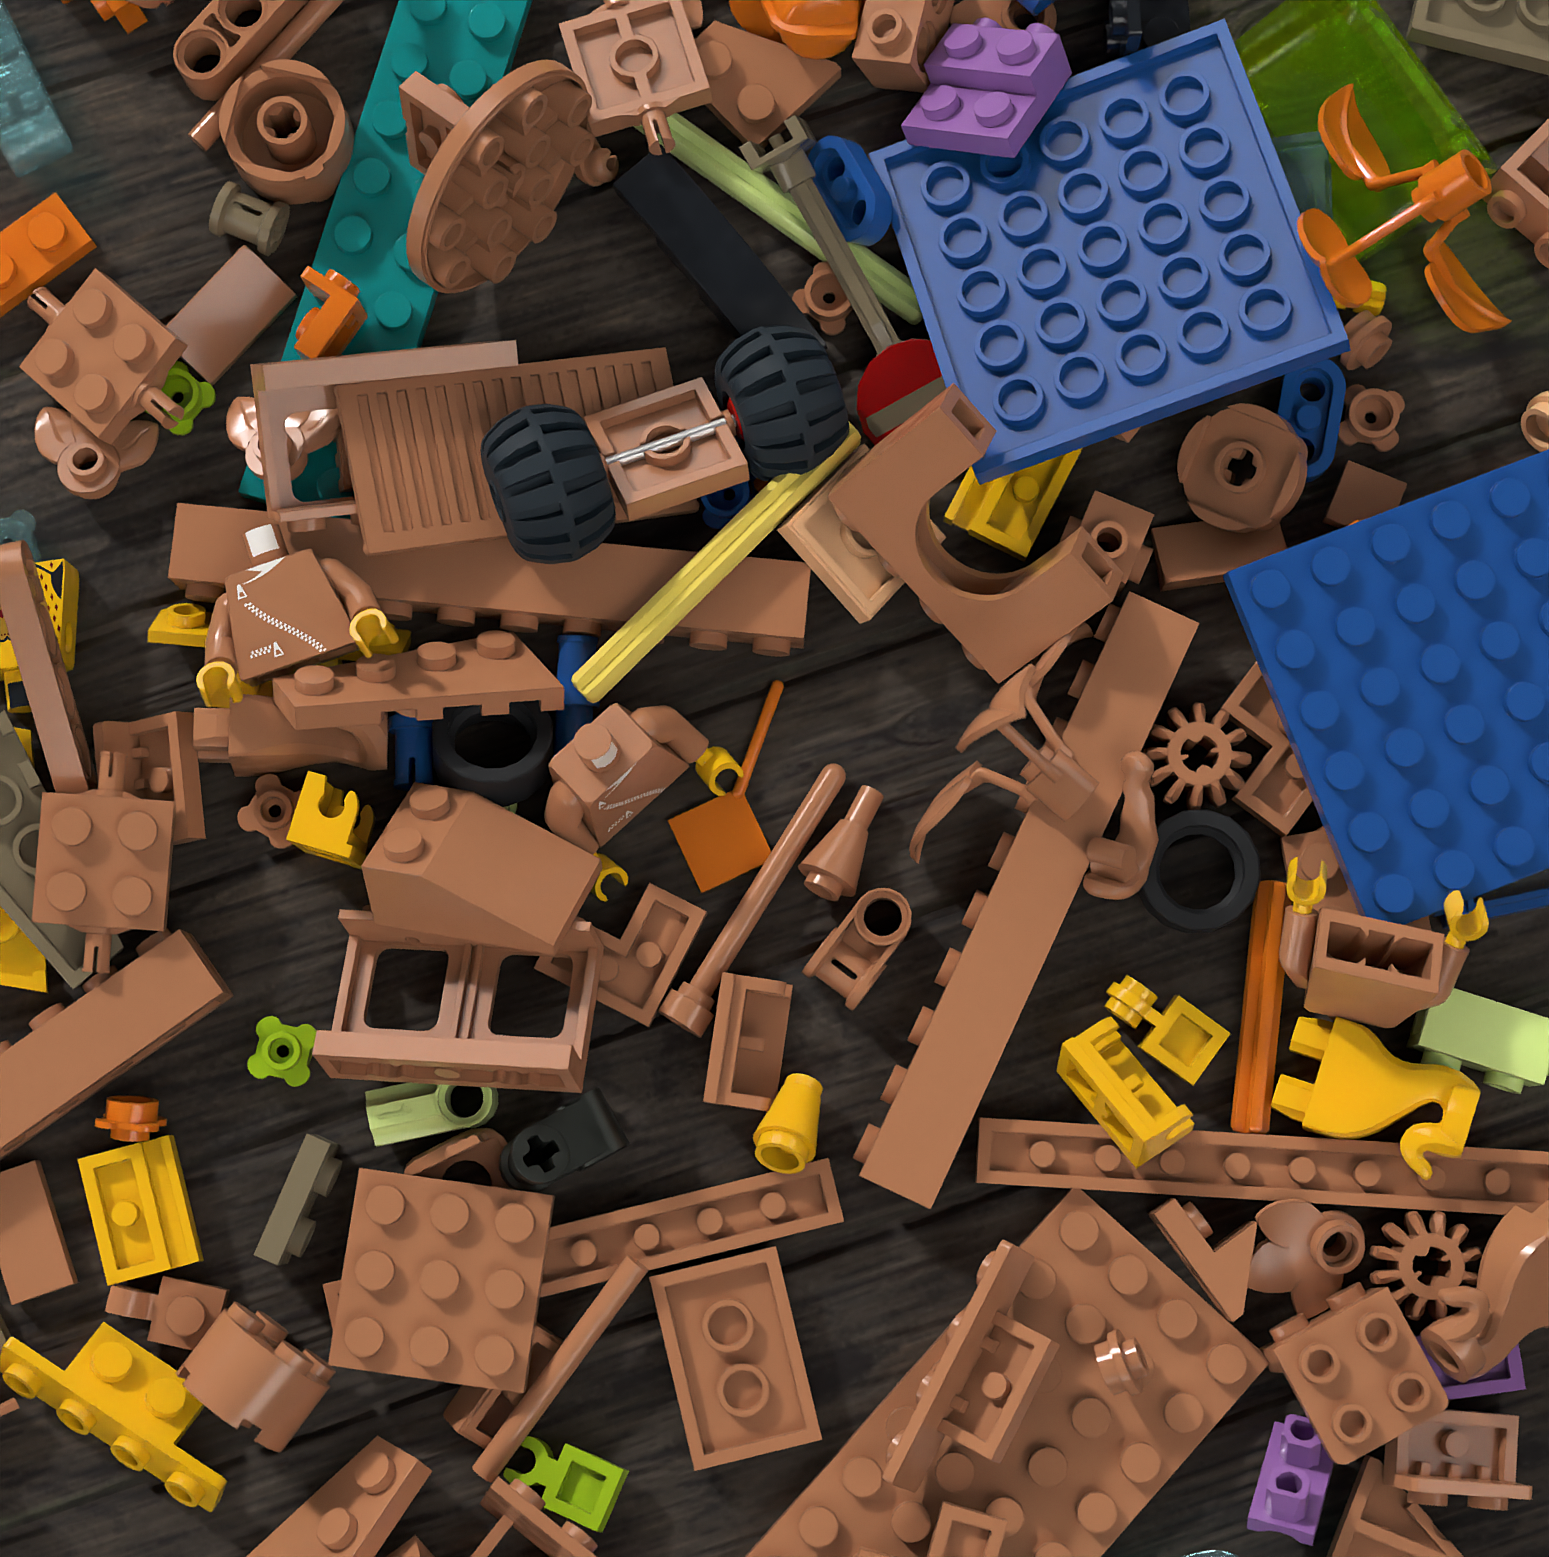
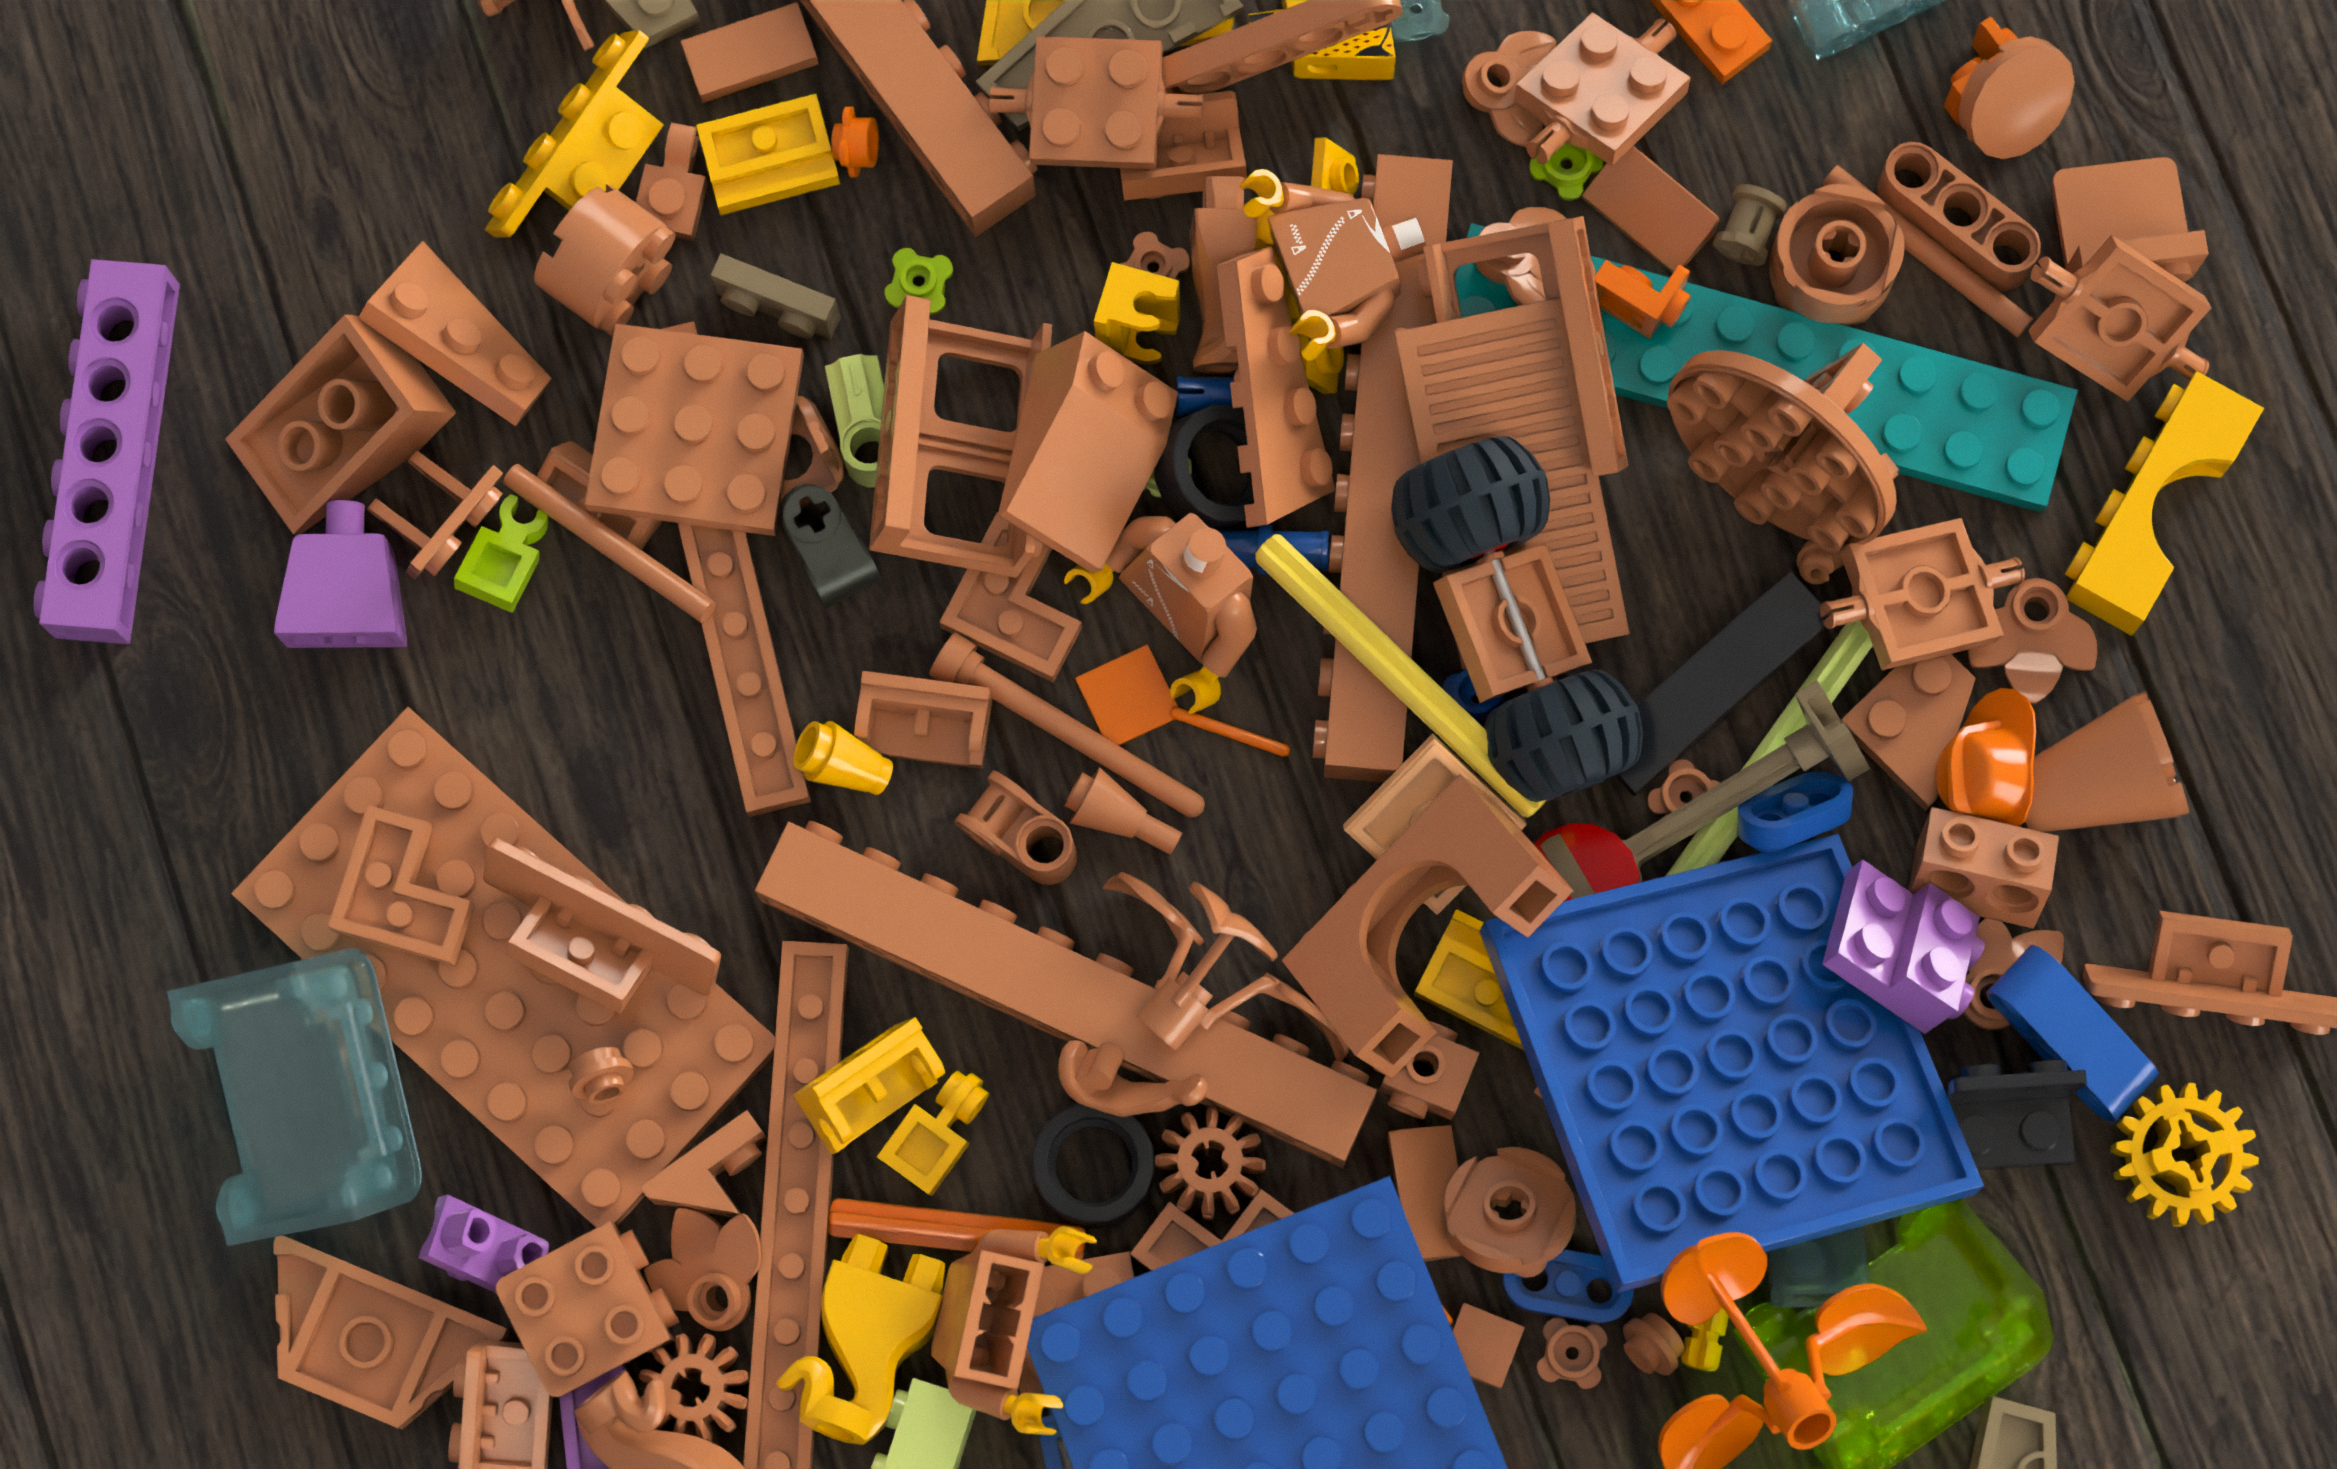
camera: 90 degrees right, 5 degrees down
nougat plate [649,1246,822,1471] -> none

